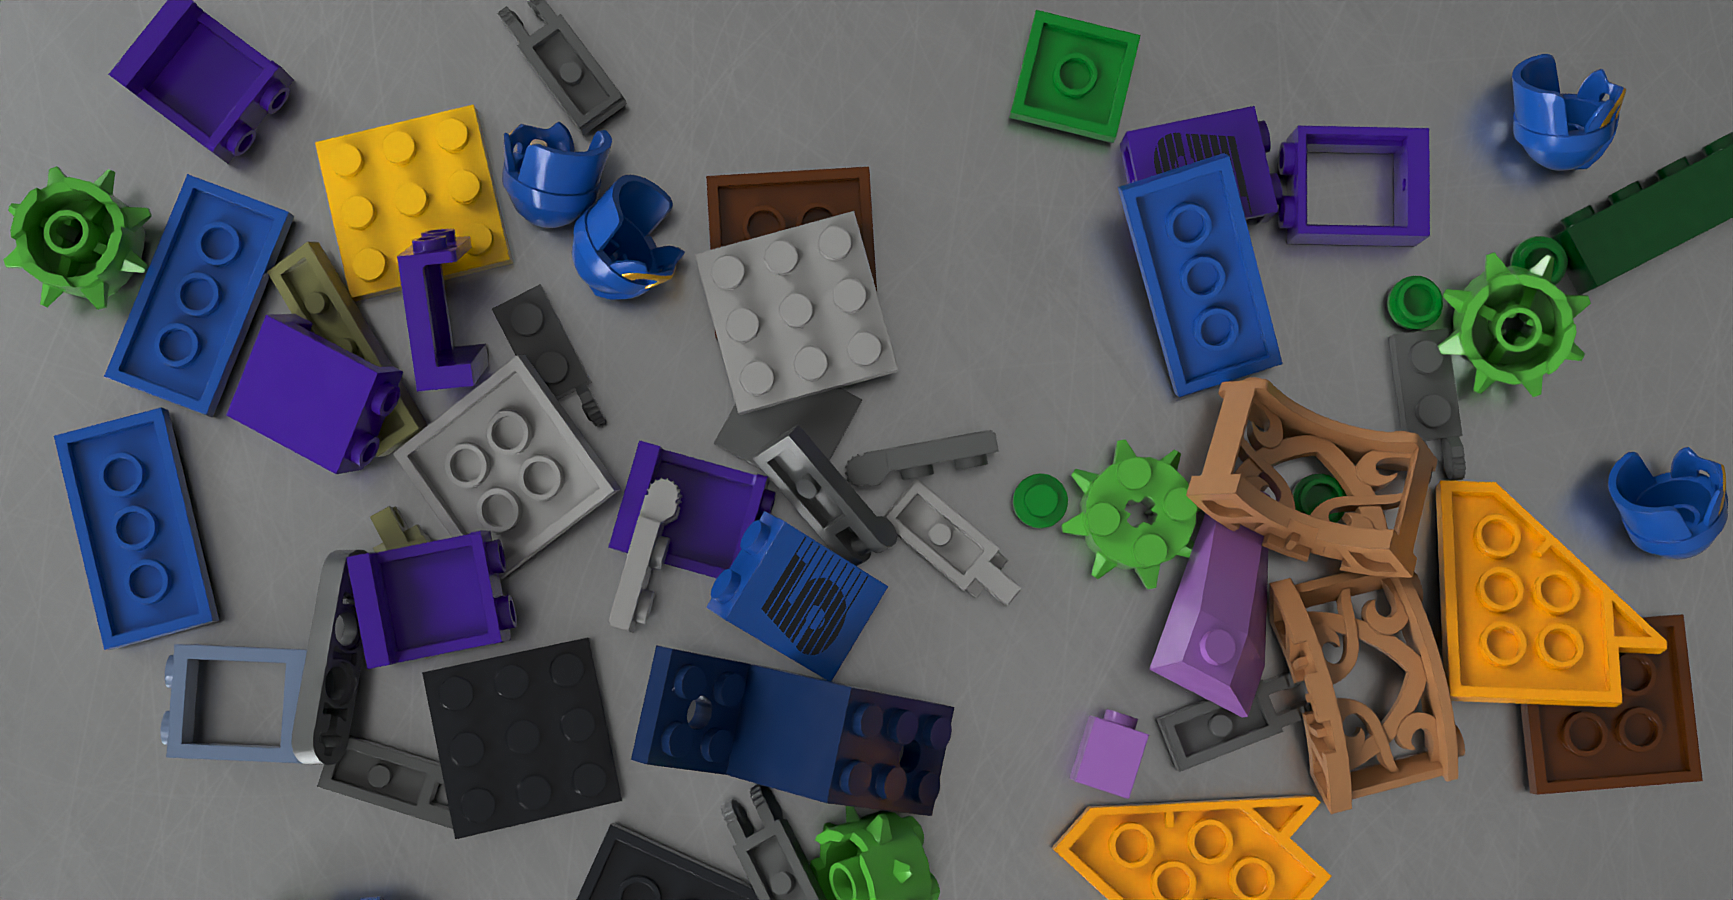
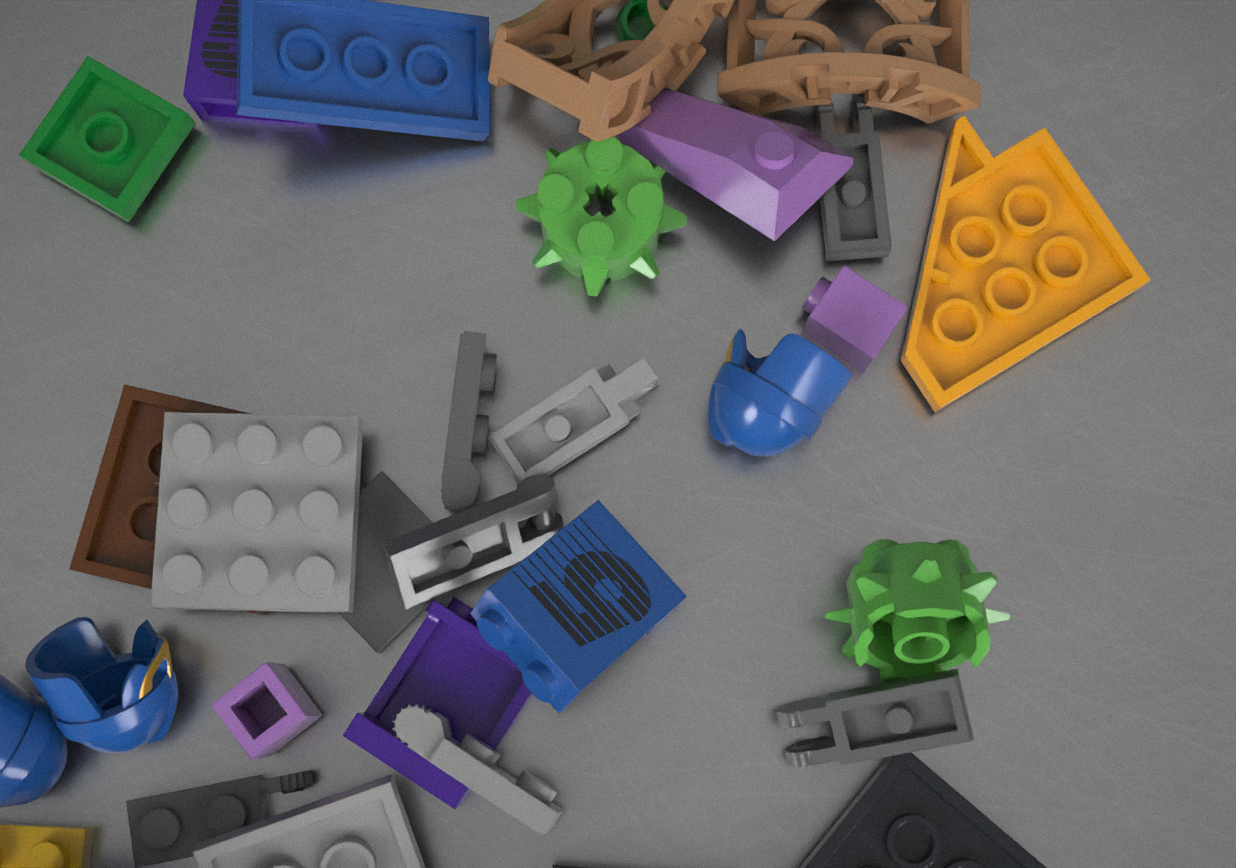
camera: 65 degrees left, 5 degrees down
dark blue bracket [631,645,955,816] -> none
green plate [1013,473,1068,529] -> none
none -> medium lavender brick [211,662,323,759]
none -> blue helmet [708,328,853,457]

